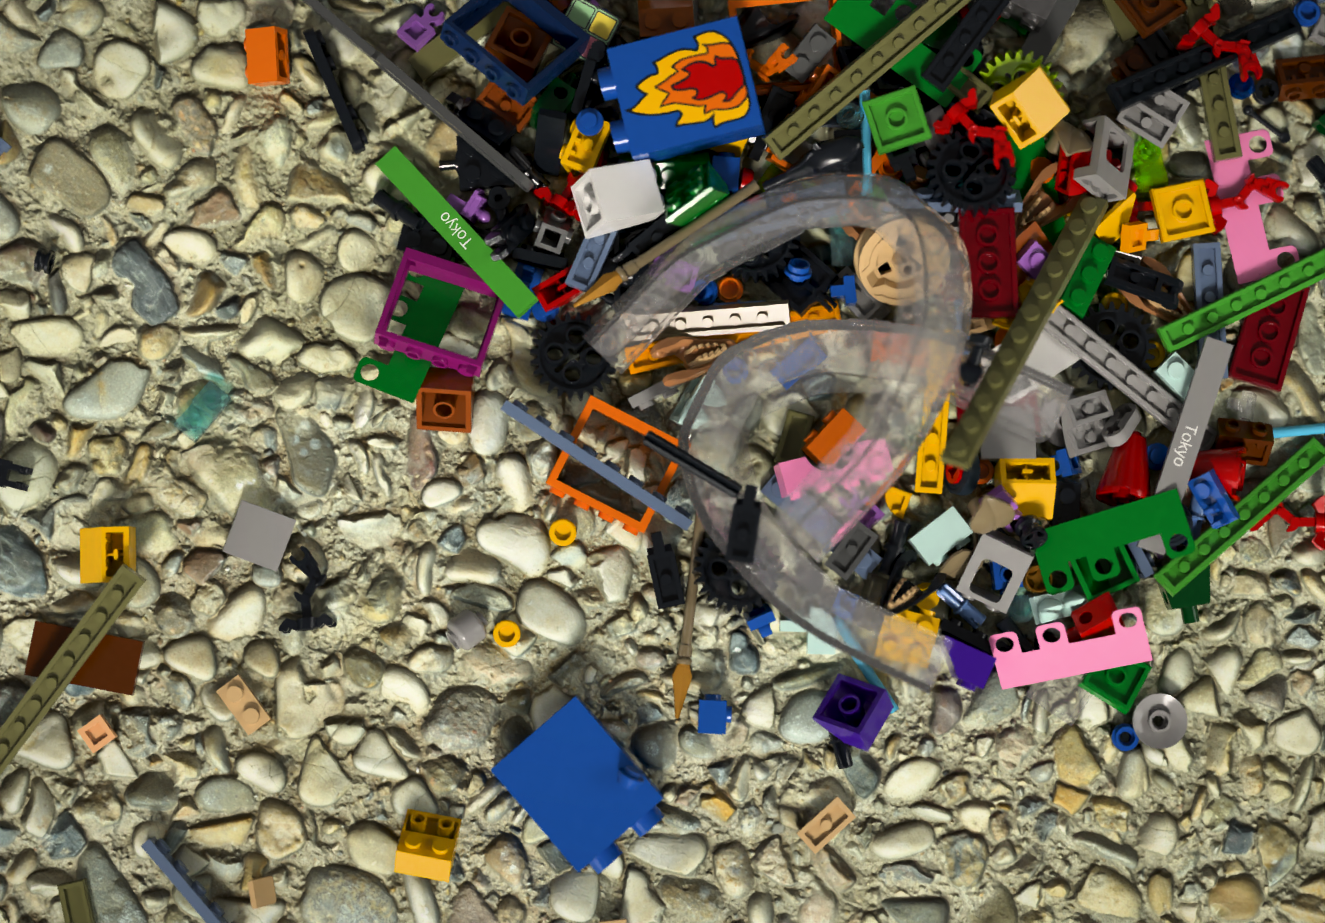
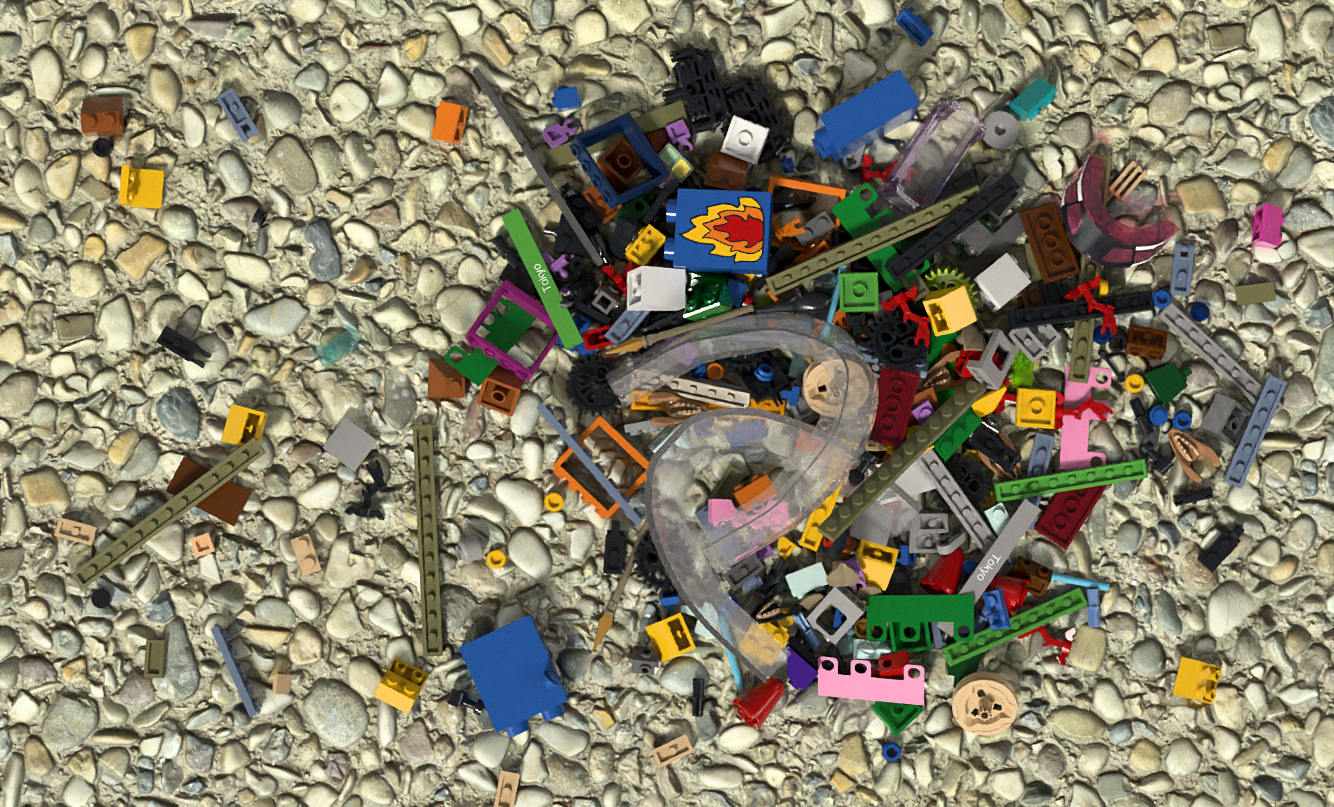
camera: 15 degrees right, 0 degrees up
black piece [303,27,369,154] -> none
blue plate [576,108,604,136] -> none
black axle [642,431,743,498] -> none
blue brick [698,694,732,734] -> none
black hinge [725,484,762,565] -> none
dark purple slope [812,673,894,751] -> none
black wheel [1014,515,1048,550] -> none
light orange plate [1120,221,1159,253] -> none
light grey dish [1132,693,1188,749] -> none
none -> olive plate [413,424,443,657]
none -> dark orange slope [428,359,467,399]
none -> black leg [447,688,484,716]
none -> dark grey brick [631,646,660,675]
none -> yellow slope [645,612,696,663]
none -> red cone [731,677,785,730]
none -> tan wheel [952,671,1017,735]
none -> white slope [969,253,1031,313]
none -> yellow tile [1097,279,1108,298]
none -> yellow tile [1124,374,1144,393]

